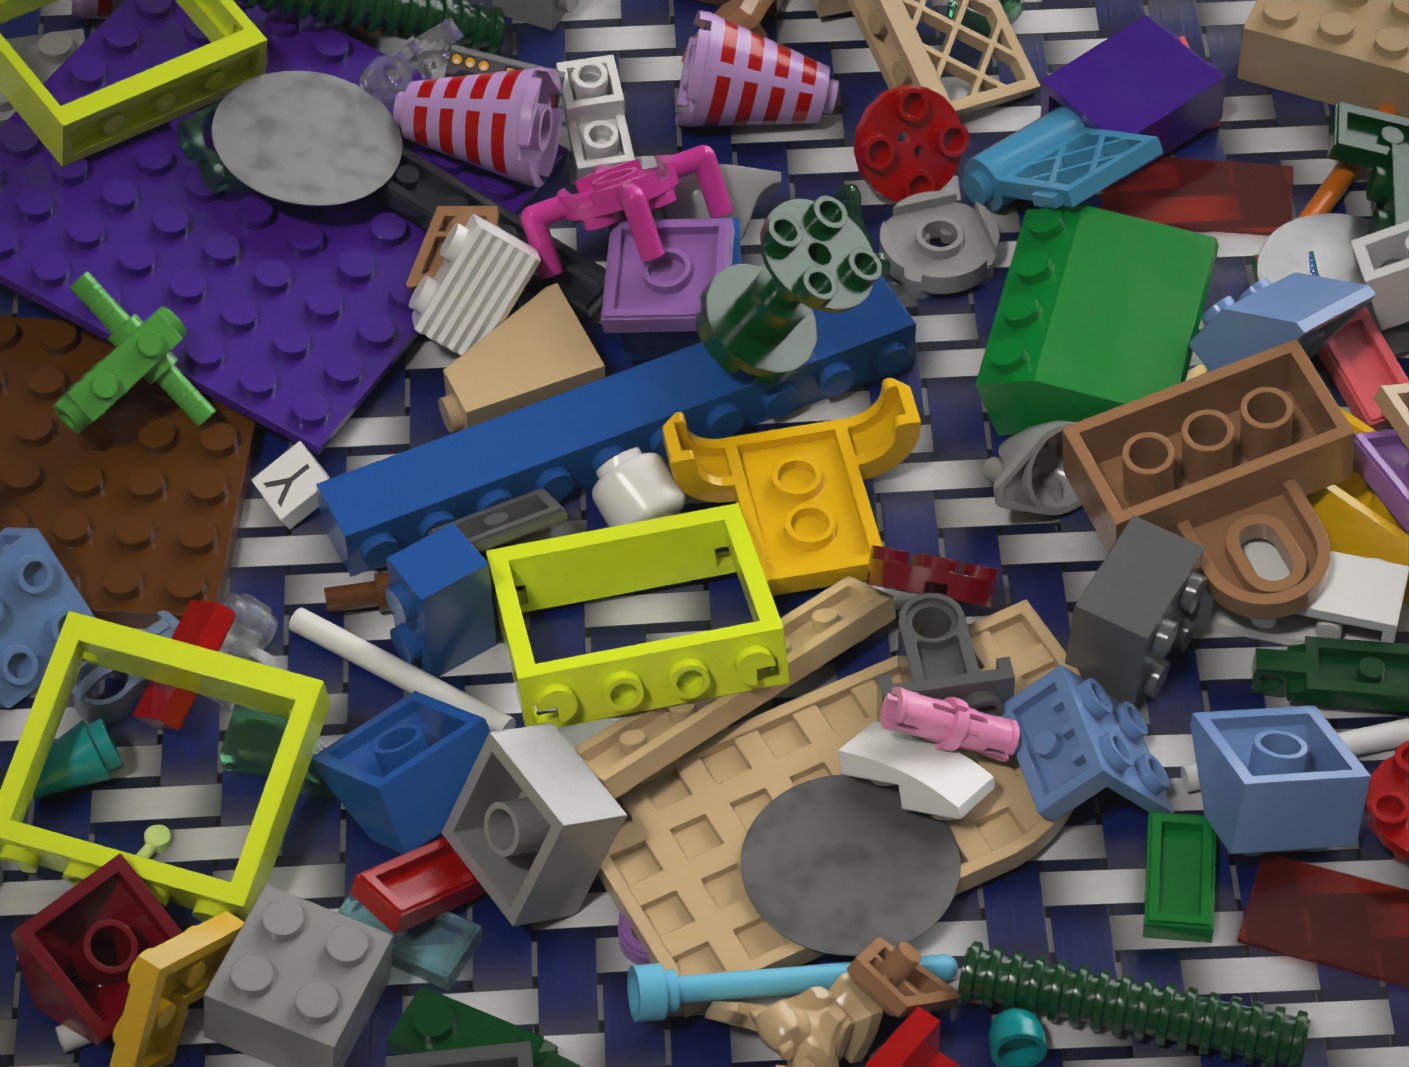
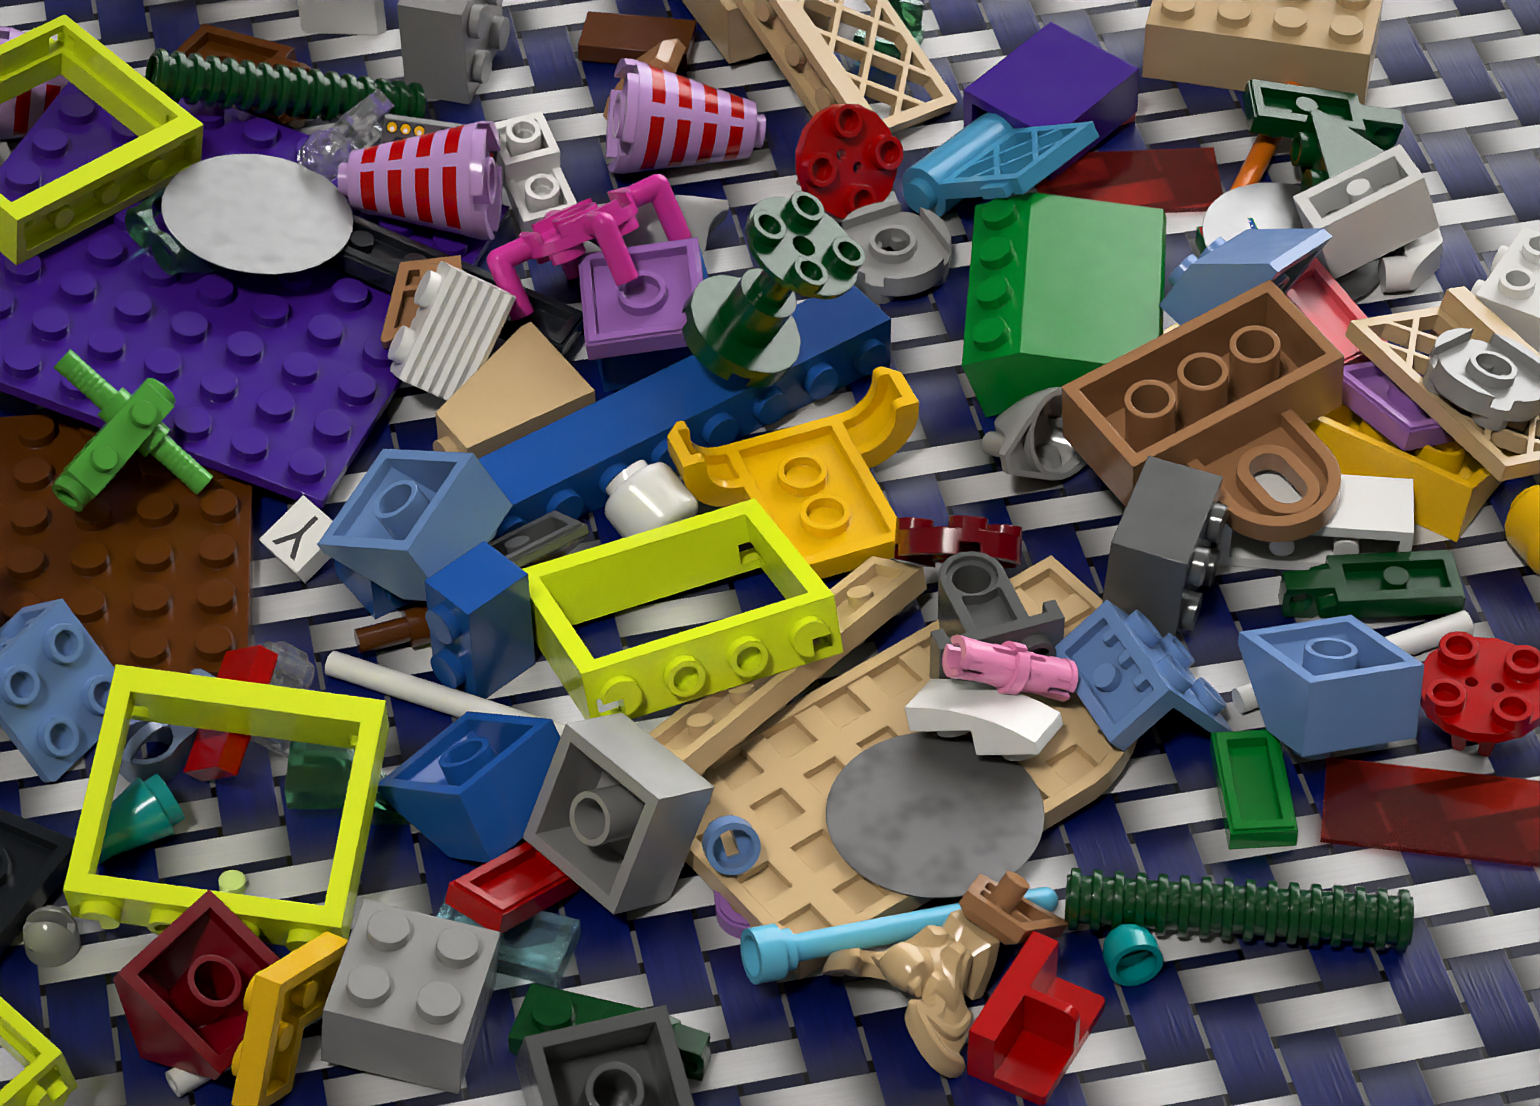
camera: 10 degrees left, 5 degrees down
none -> medium blue slope [317,449,513,601]
none -> medium blue hinge [702,815,761,875]

